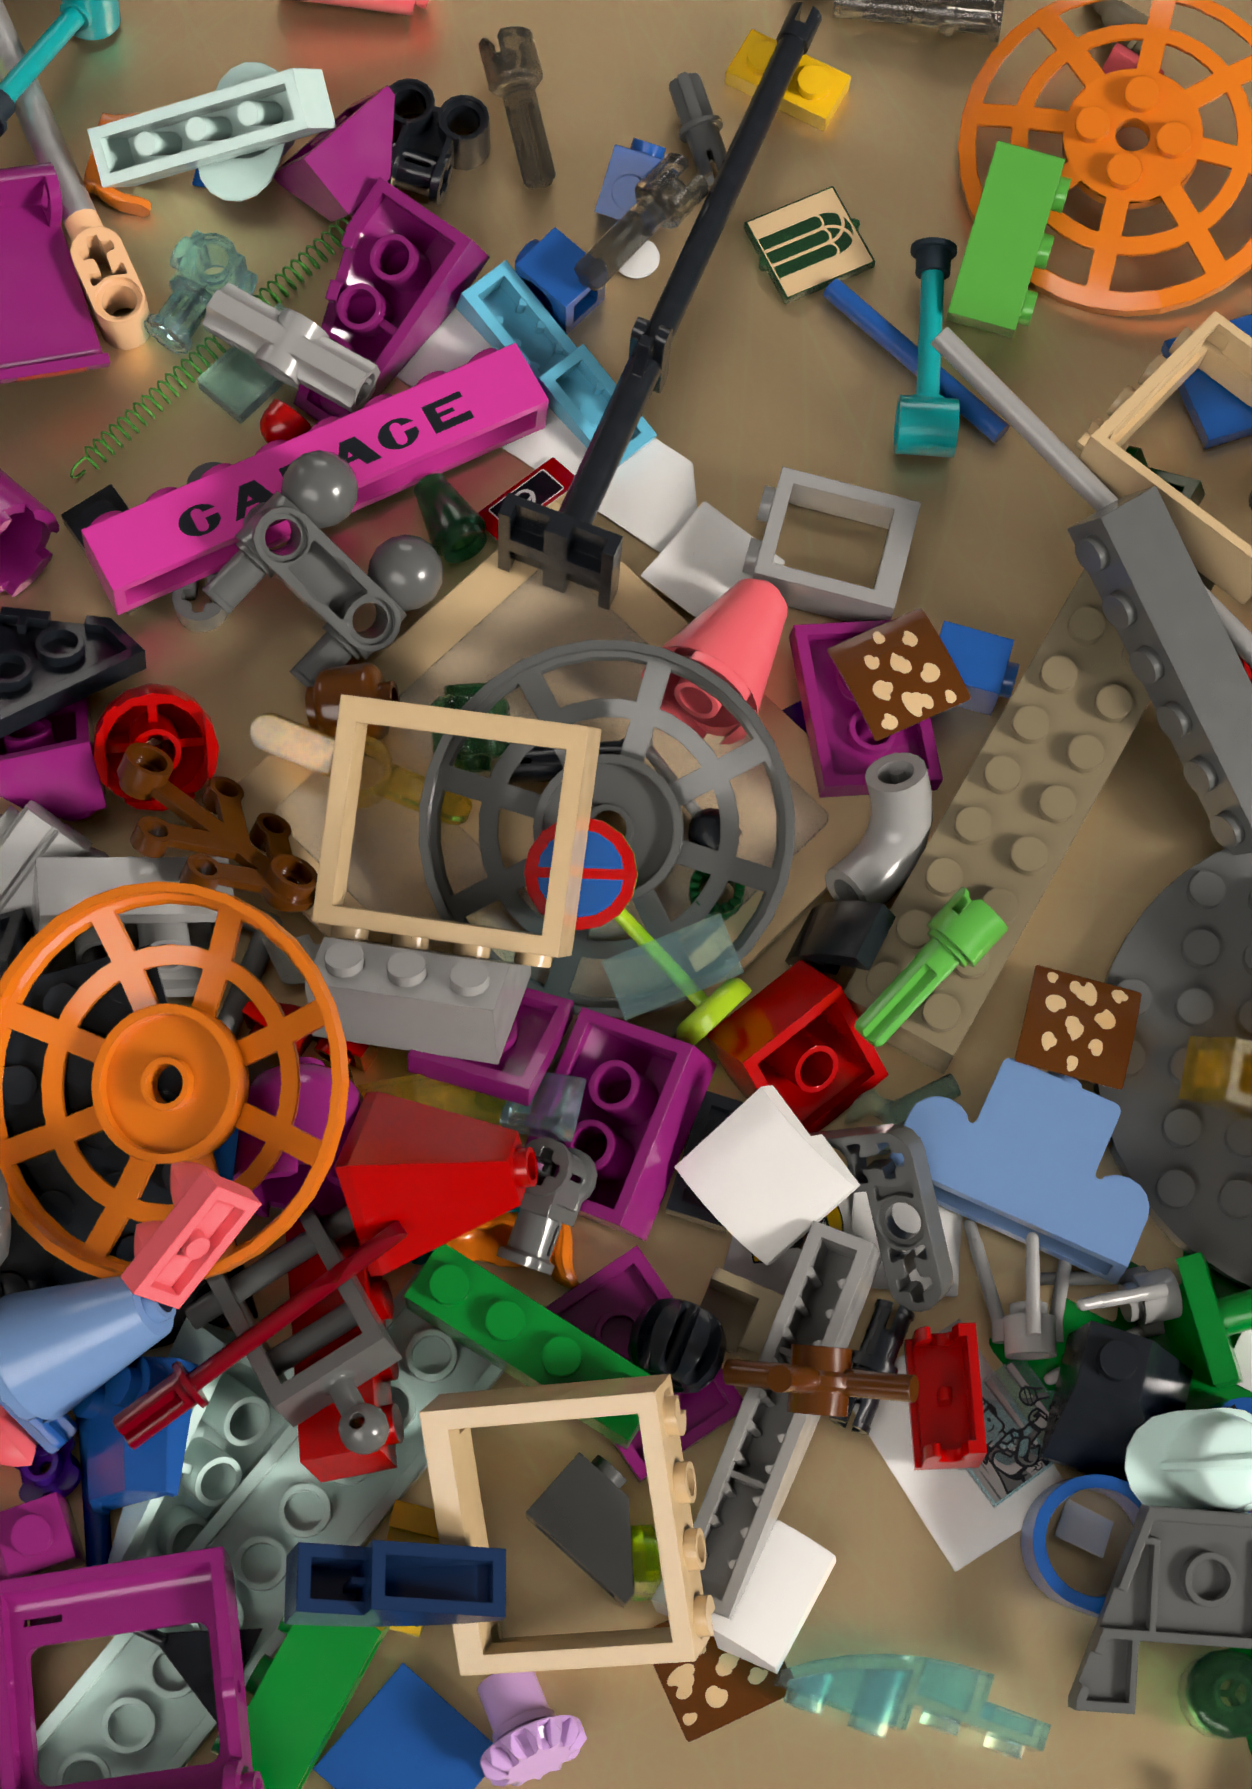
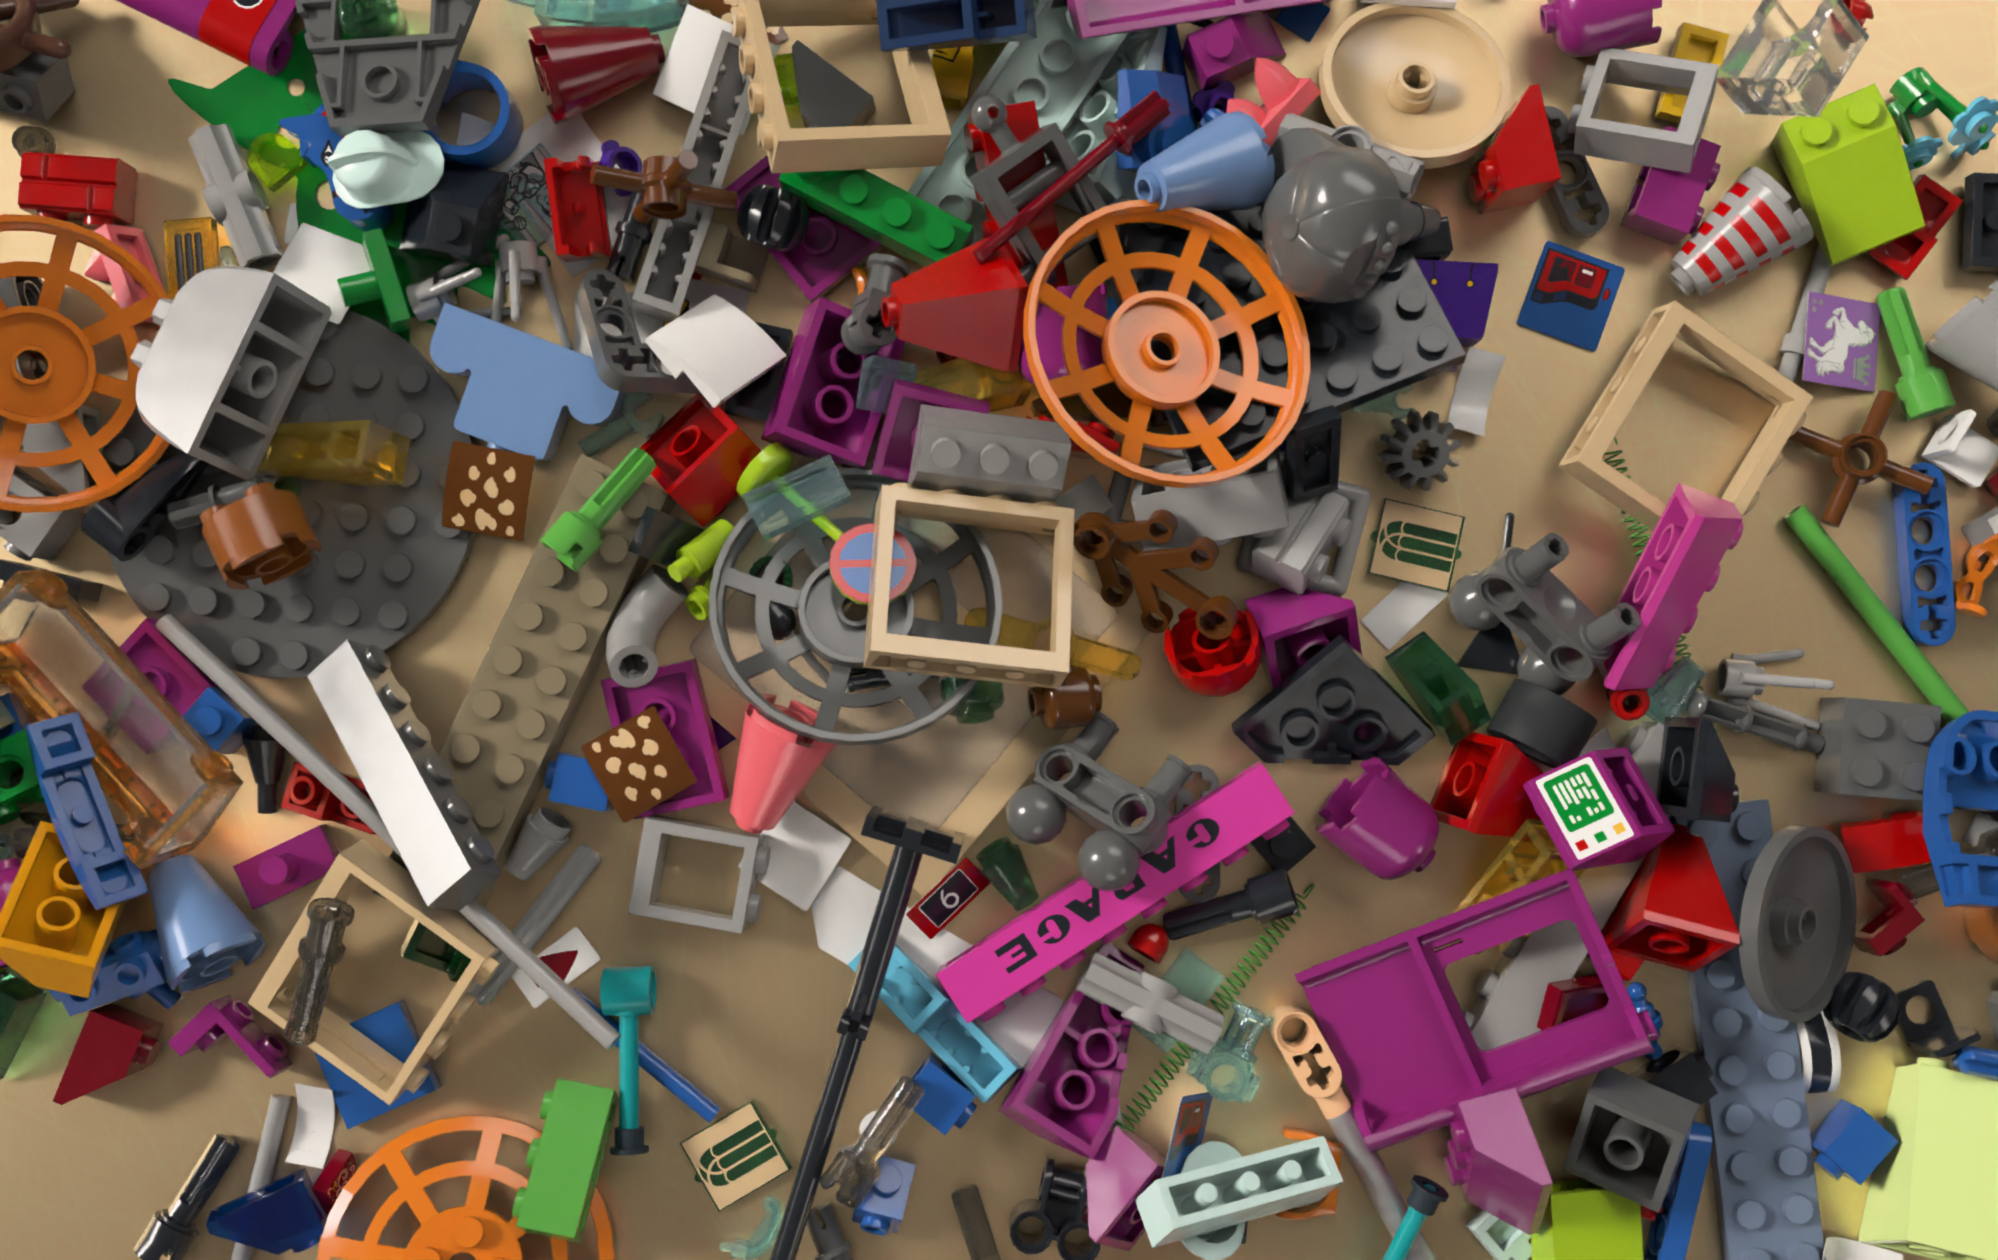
camera: 175 degrees right, 15 degrees up
coral tile [120,1161,262,1309] -> none
none -> light grey axle [471,844,601,1006]
none -> light grey cone [505,807,571,880]
none -> white sticker [511,927,601,1008]
none -> dark red cone [527,26,665,124]
none -> dark purple plate [598,140,642,197]
none -> lime plant [668,519,734,620]
none -> clear light blue piece [719,1196,782,1260]
none -> sticker [1162,1091,1214,1178]
none -> black piece [1163,867,1299,940]

